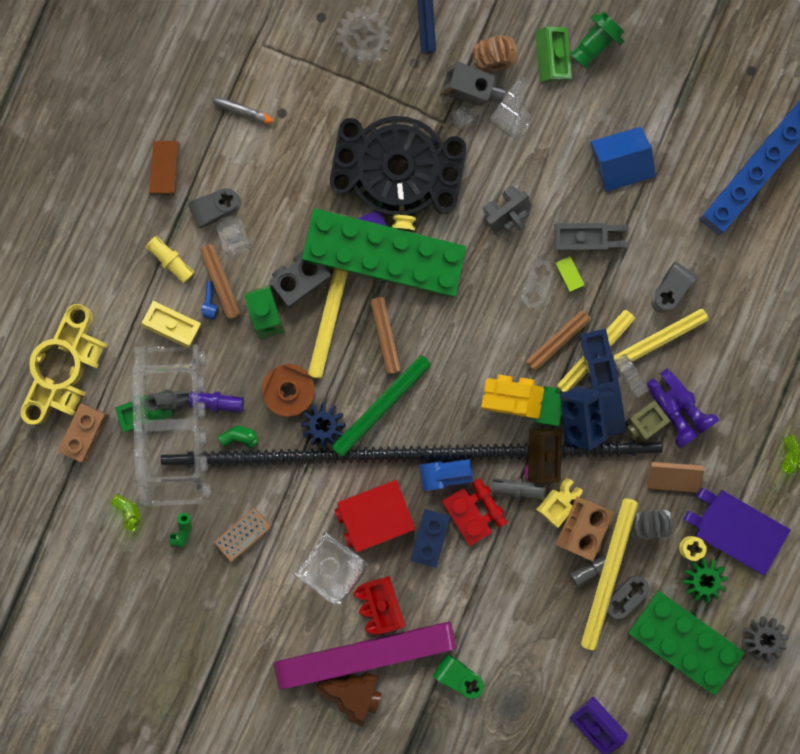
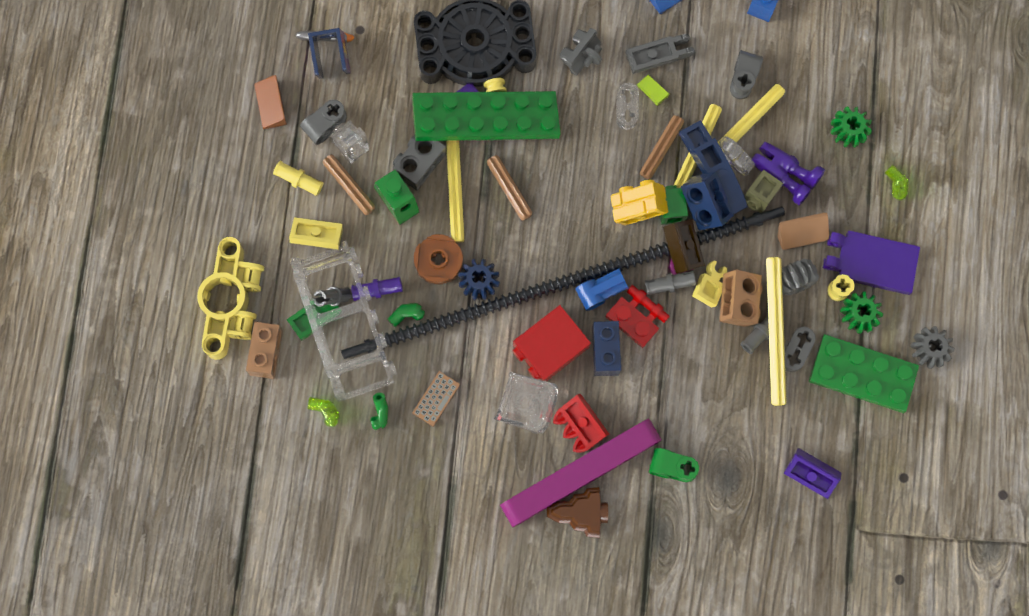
camera: 20 degrees left, 10 degrees down
blue hand [201,281,218,320] -> none
green axle [332,355,431,457] -> none
none -> dark blue piece [308,28,351,79]
none -> green gear [830,106,872,148]

